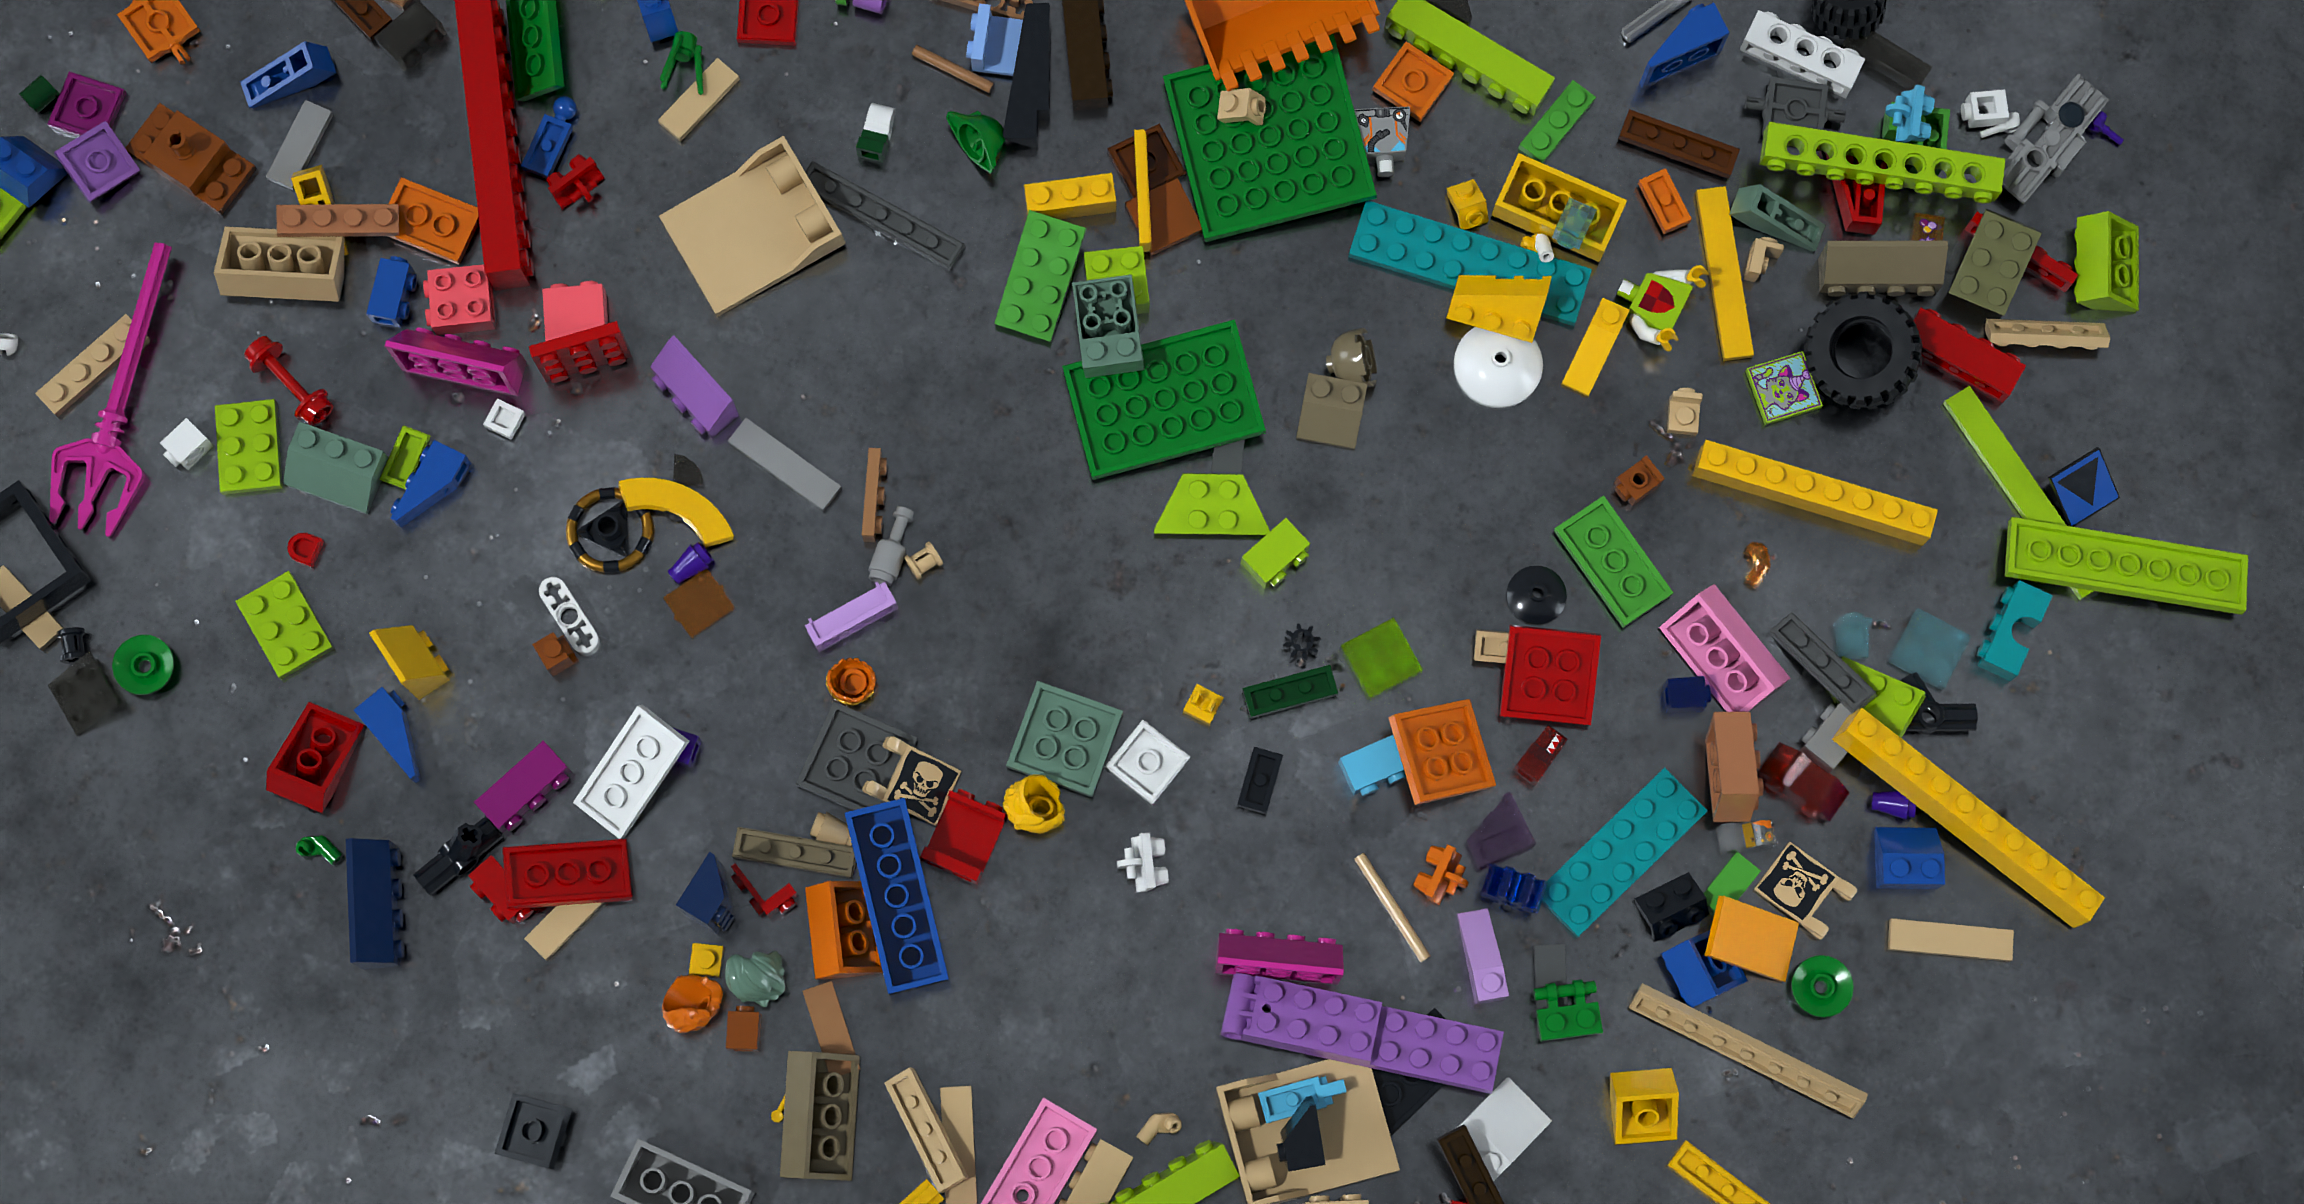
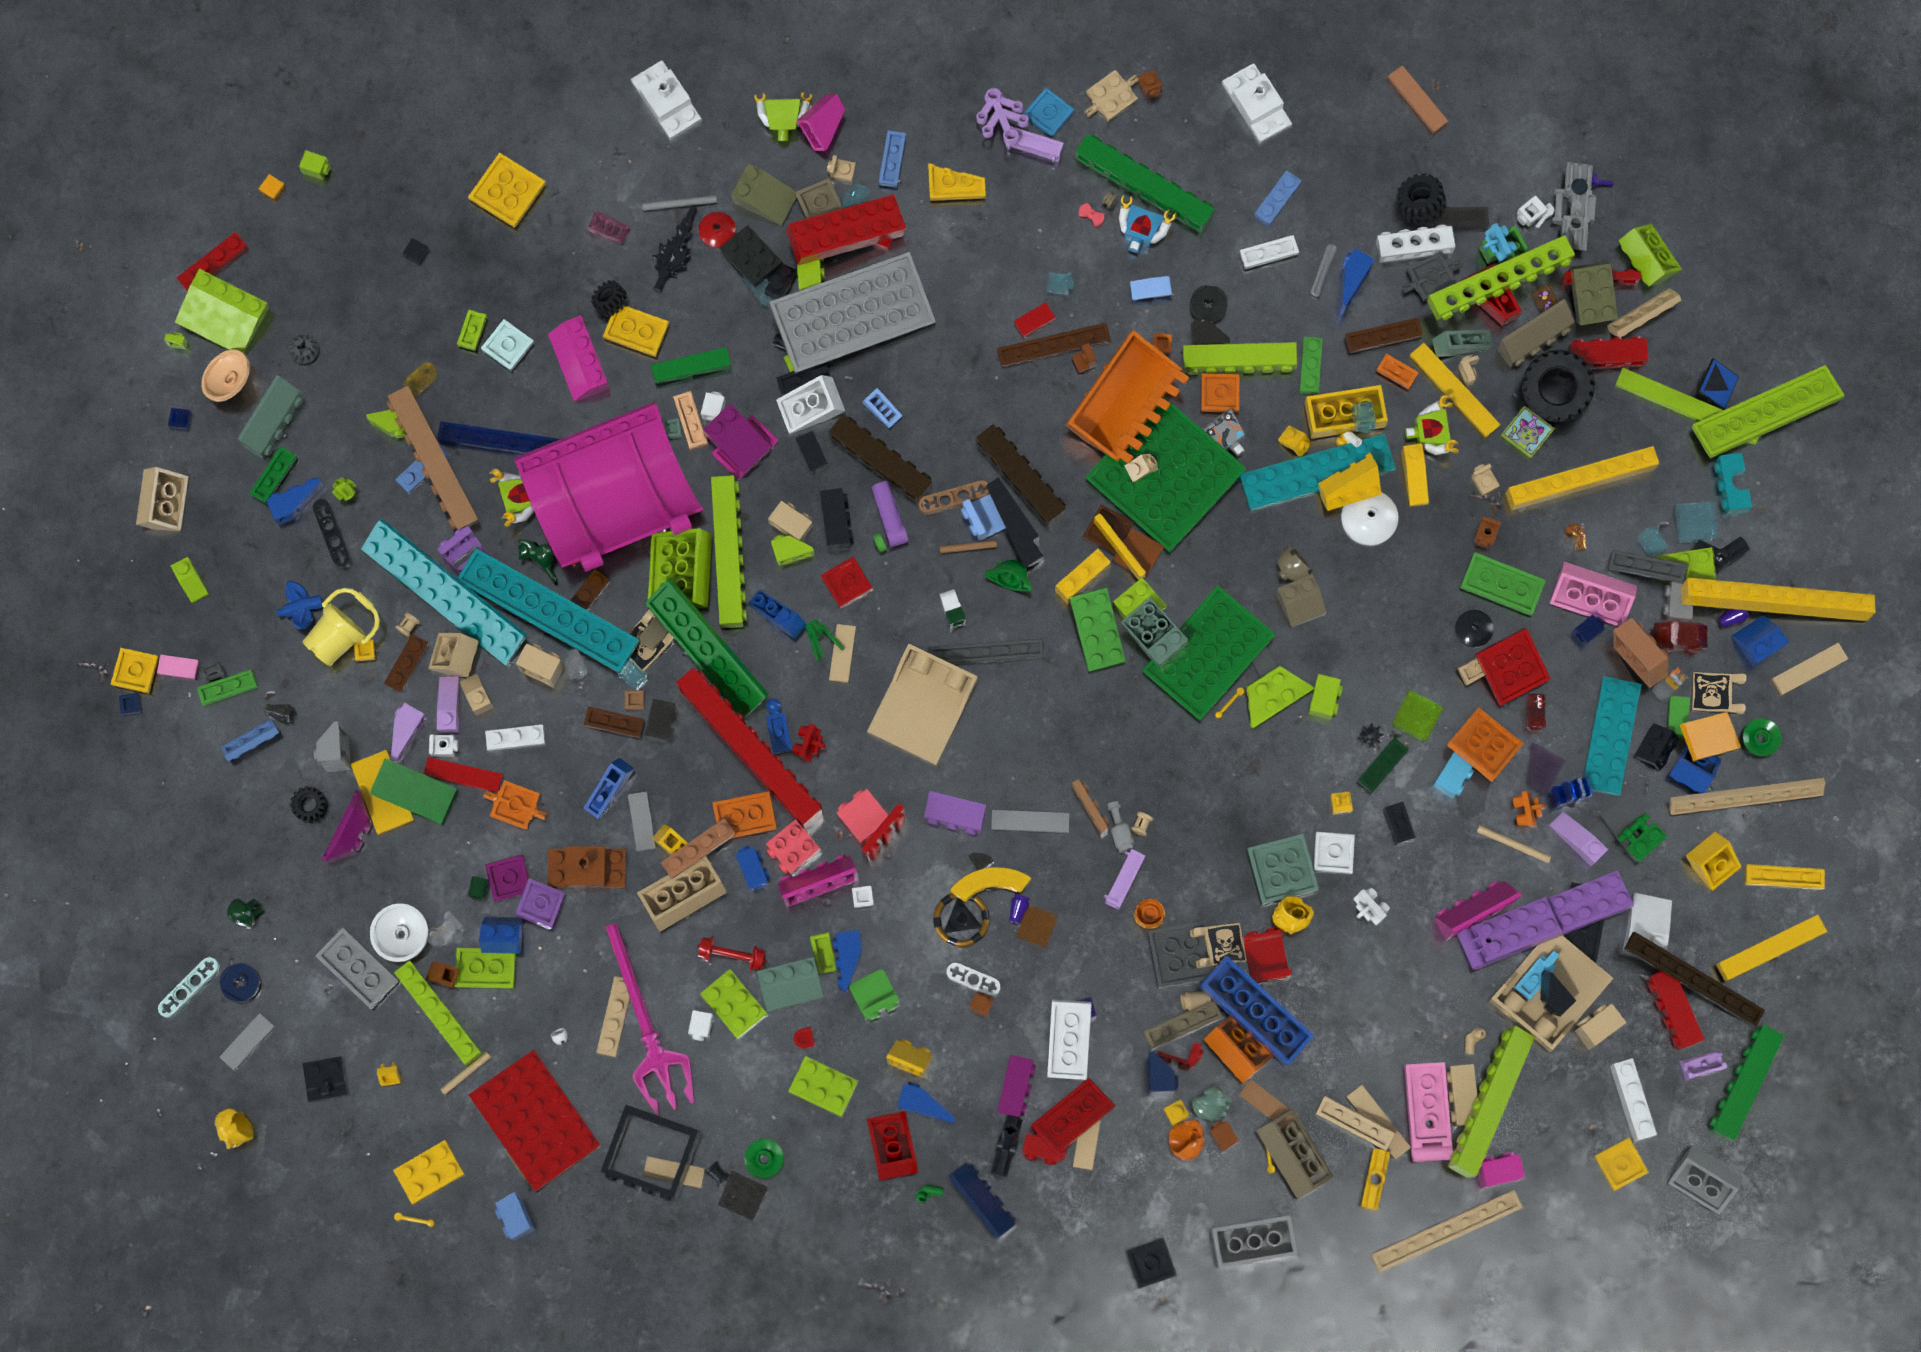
camera: 30 degrees left, 0 degrees up
none -> bright green bracket [849,969,900,1021]
none -> yellow hinge [1215,687,1244,718]

